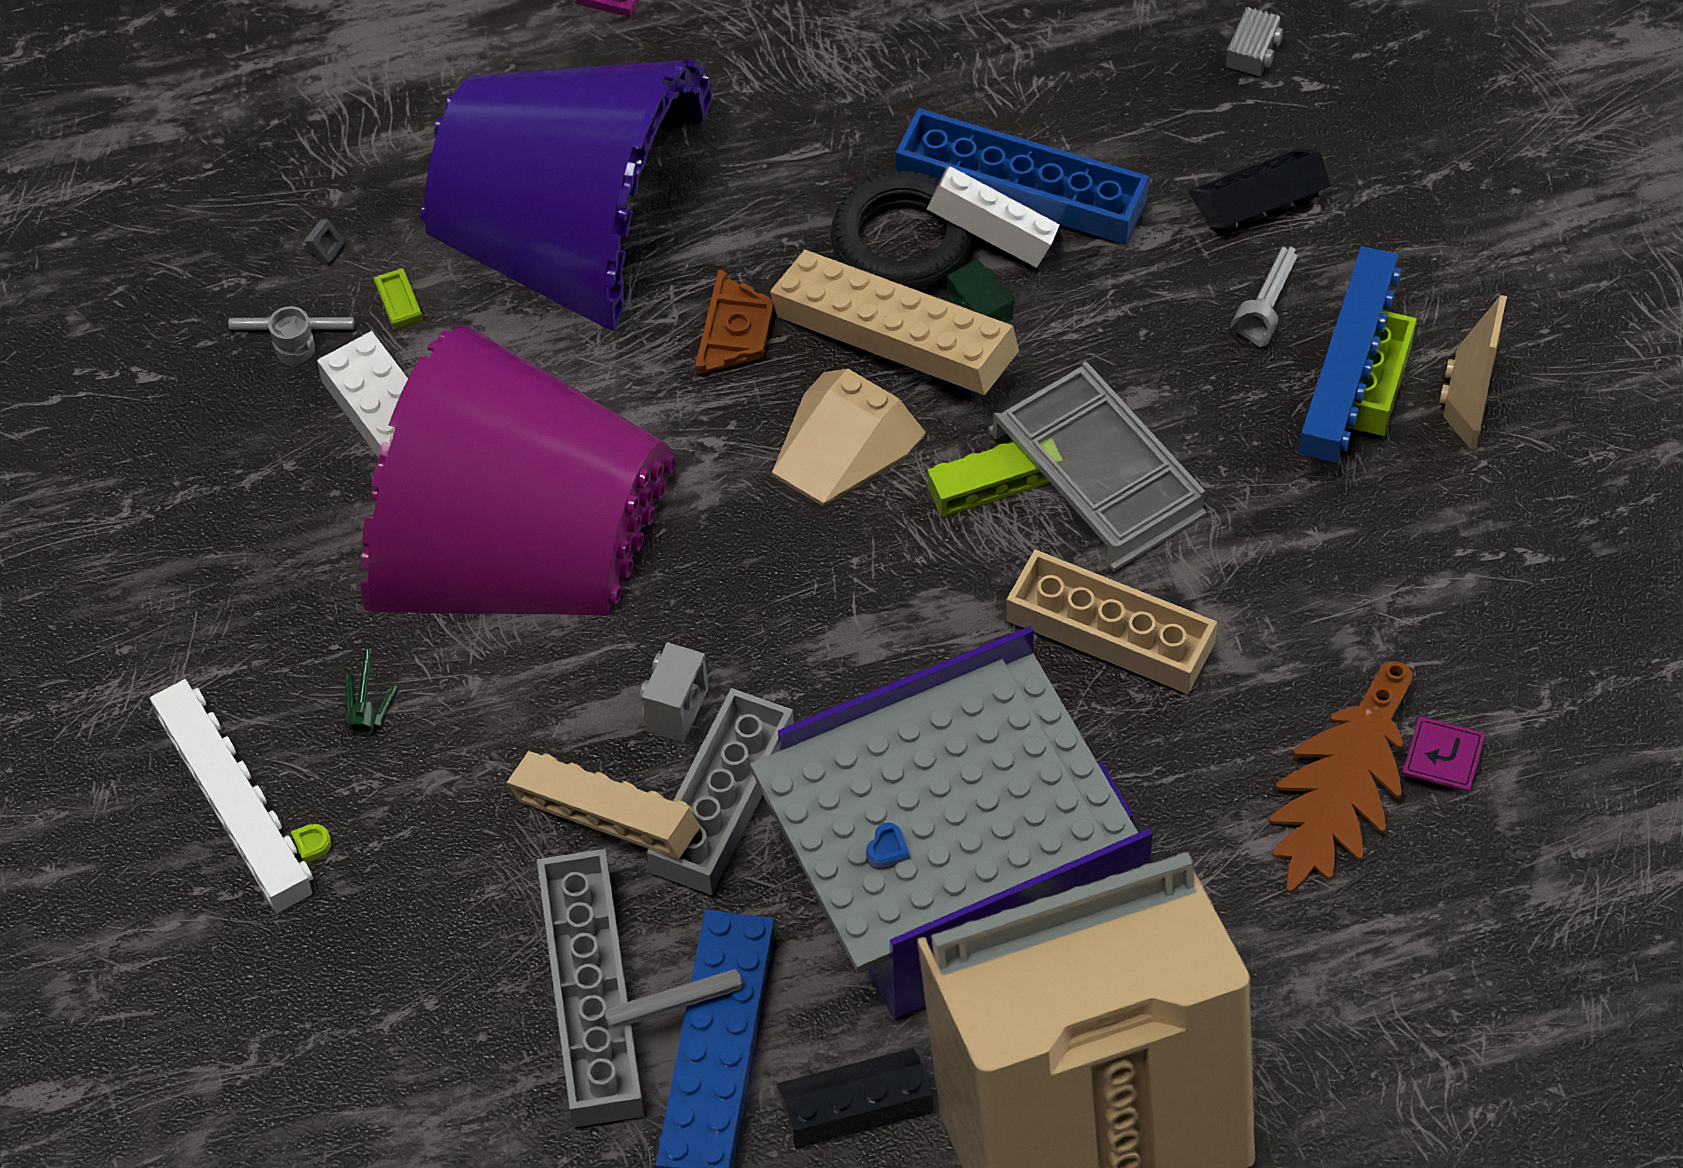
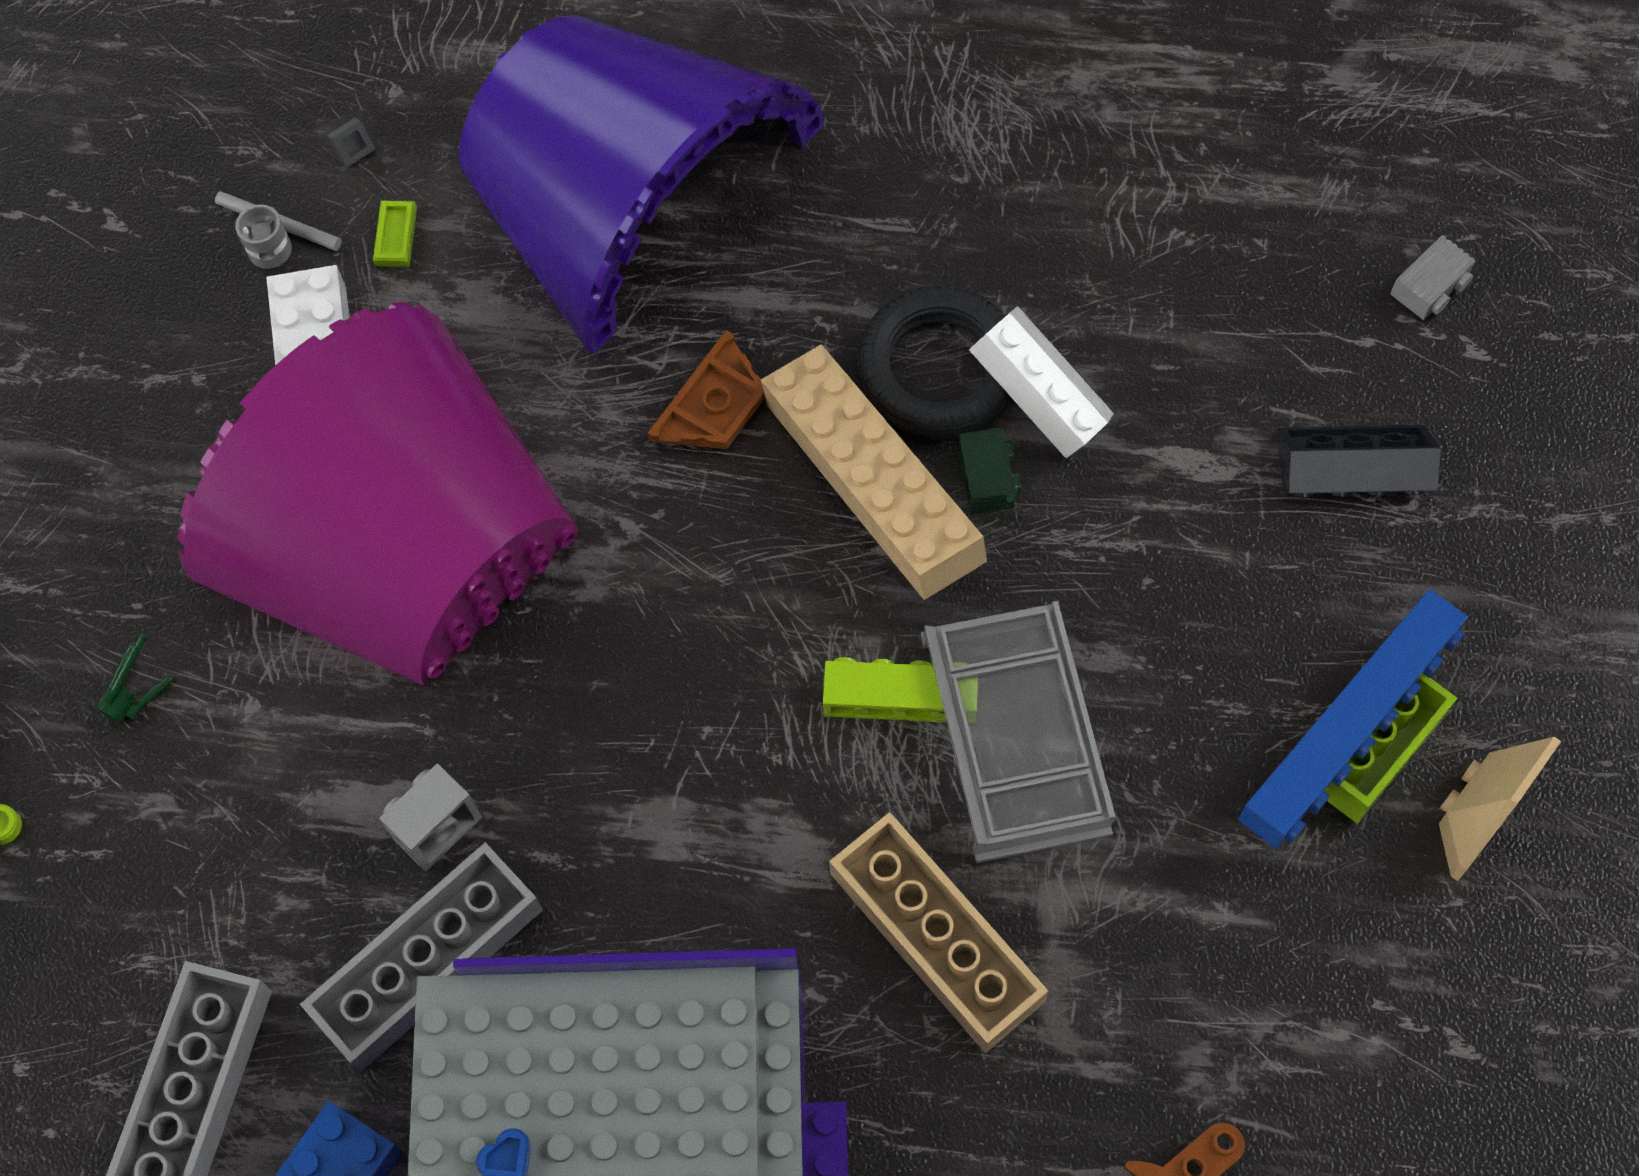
camera: 25 degrees right, 10 degrees up
tan brick [507,751,700,859] -> none
tan wedge [772,369,926,507] -> none
blue brick [896,108,1149,245] -> none
light grey piece [1230,246,1298,347] -> none

